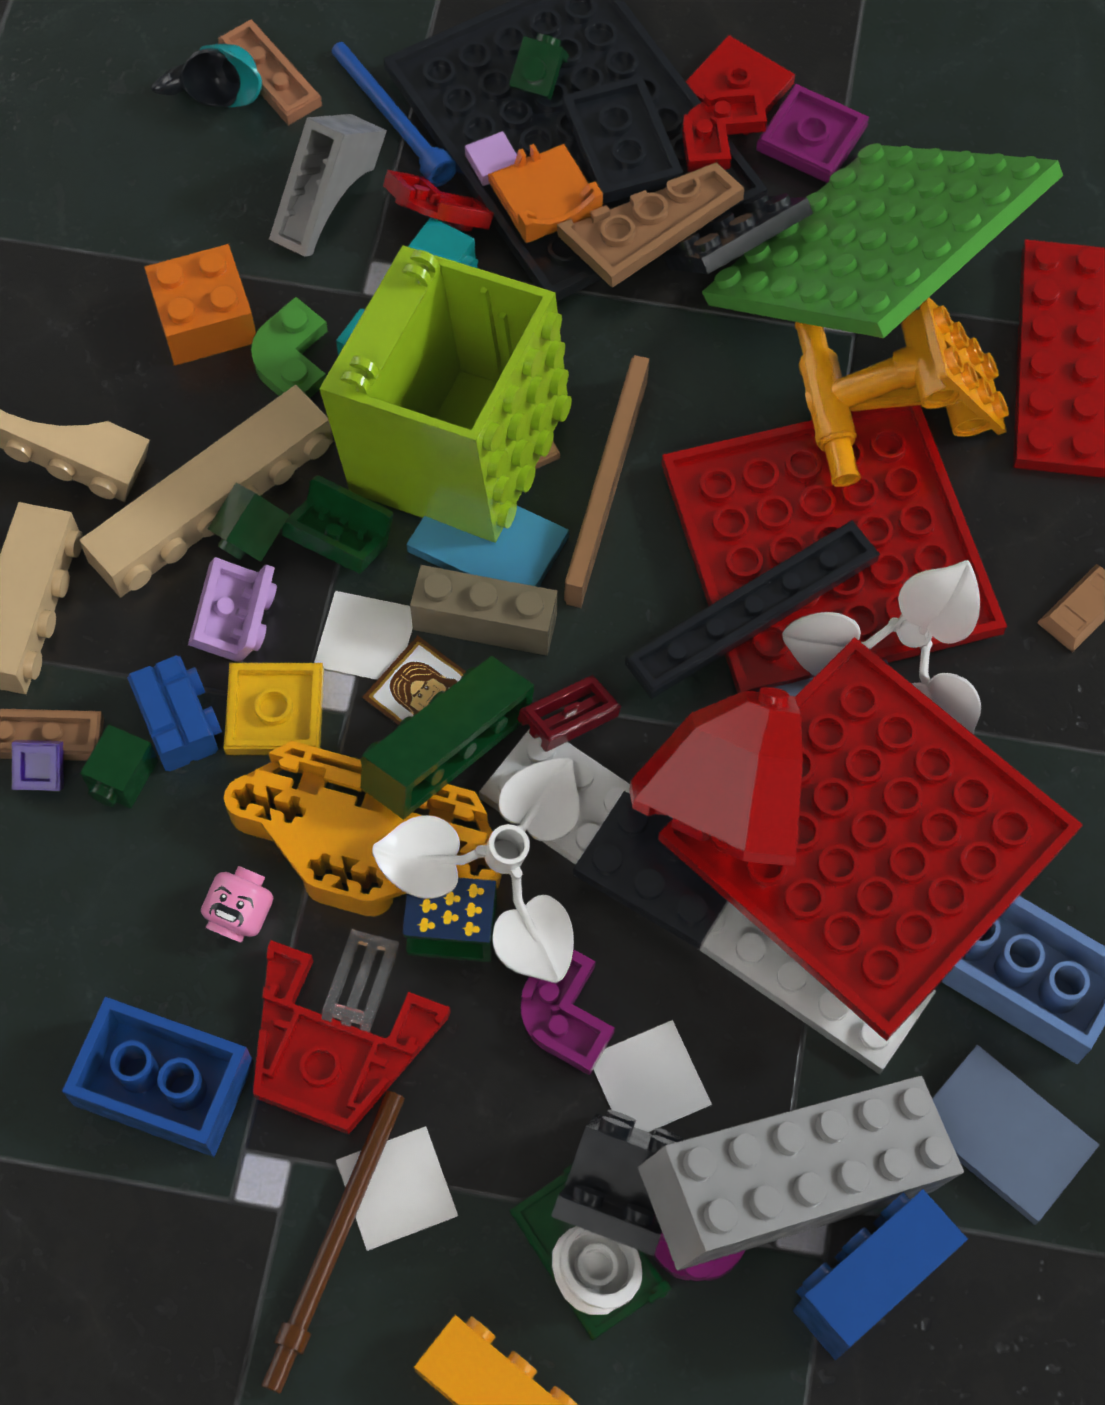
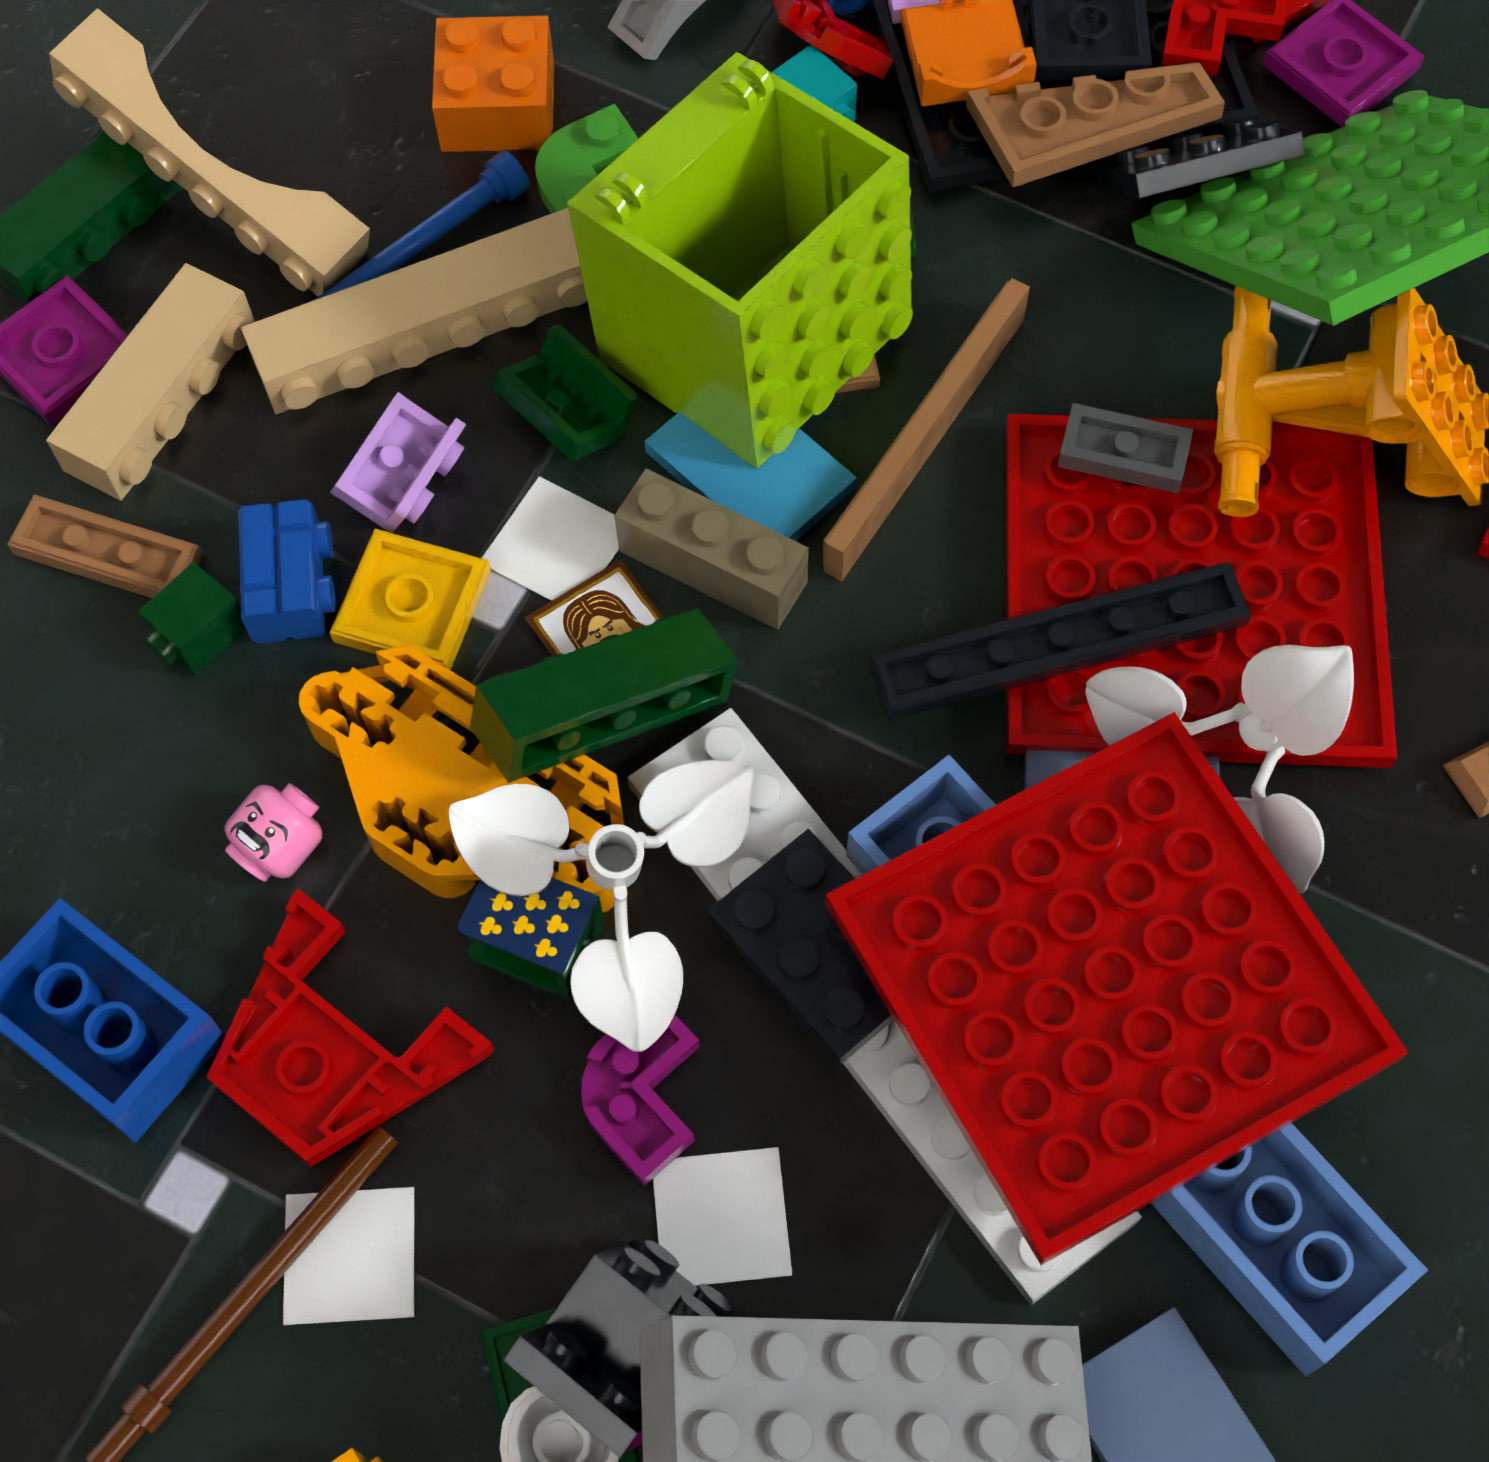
camera: 20 degrees right, 0 degrees up
tile [12,740,64,791] -> none
dark green brick [208,483,289,562] -> none
clear tile [322,929,399,1032] -> none
dark red tile [517,674,622,752] -> none
red brick [629,687,803,867] -> none
none -> blue piece [313,150,530,301]
none -> dark grey plate [1057,403,1194,494]

